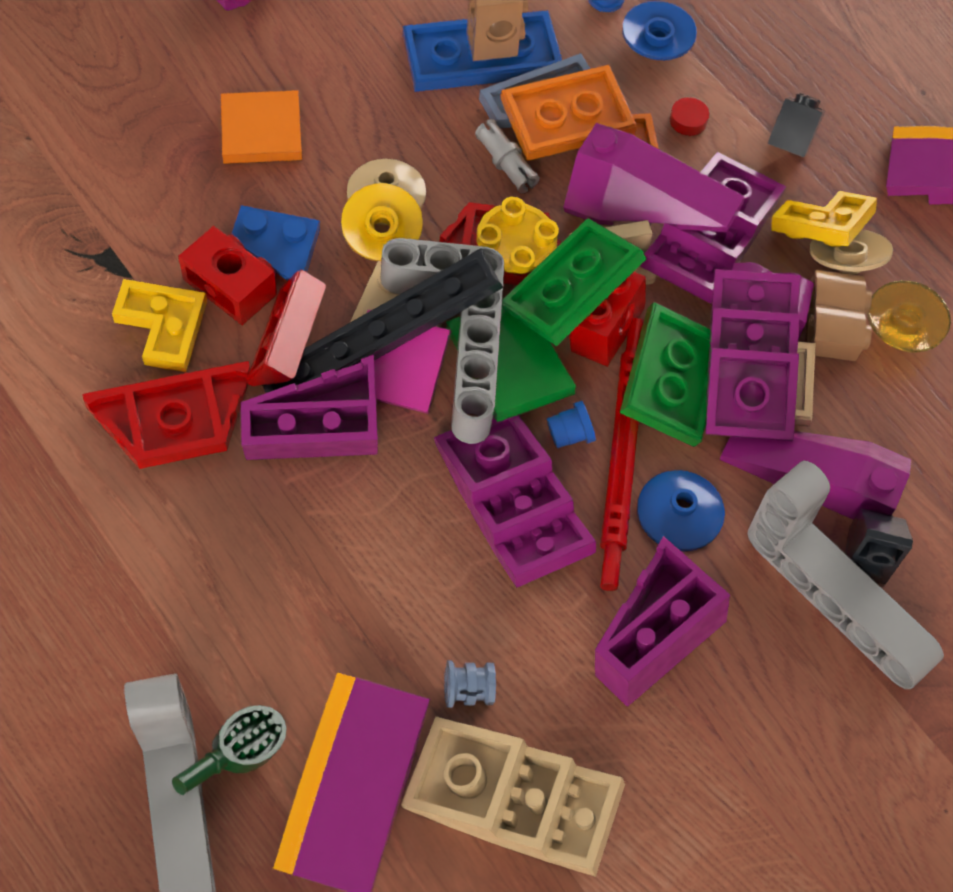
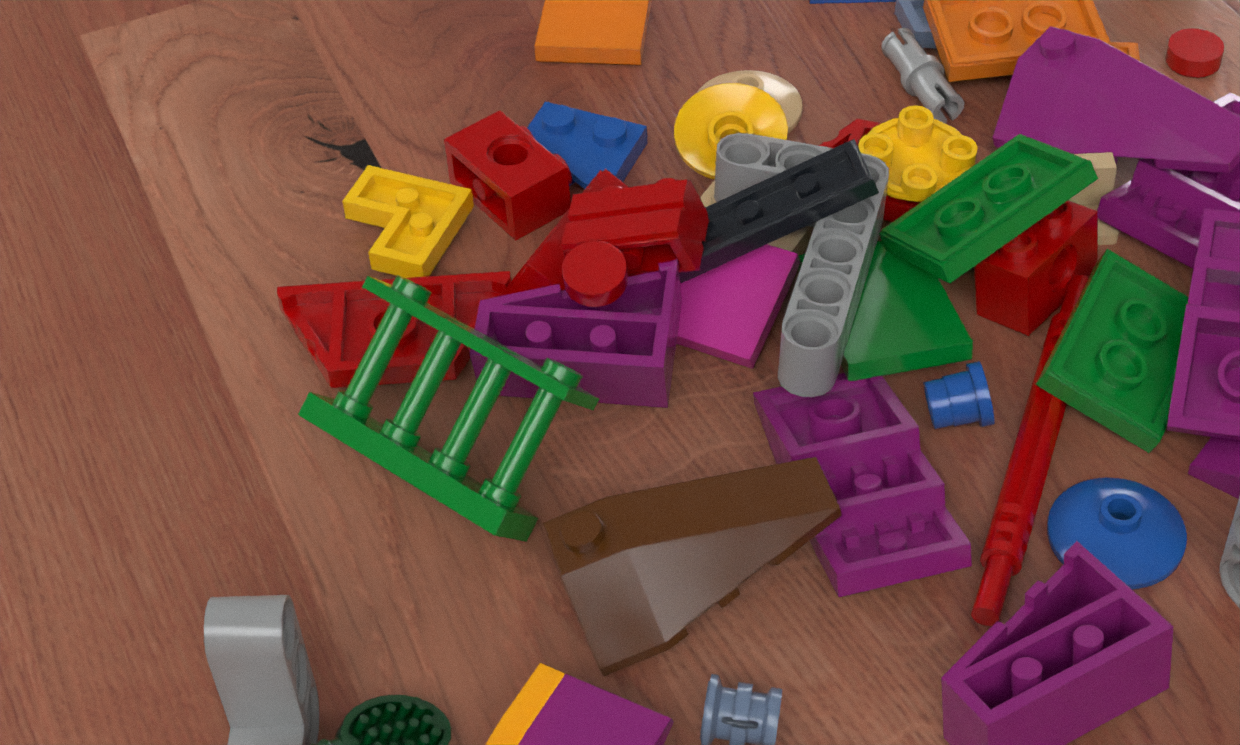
camera: 20 degrees right, 15 degrees down
none -> green fence [298,275,599,542]
none -> reddish brown wedge [543,457,842,676]
none -> red brick [561,178,709,277]
none -> red tile [562,241,628,307]

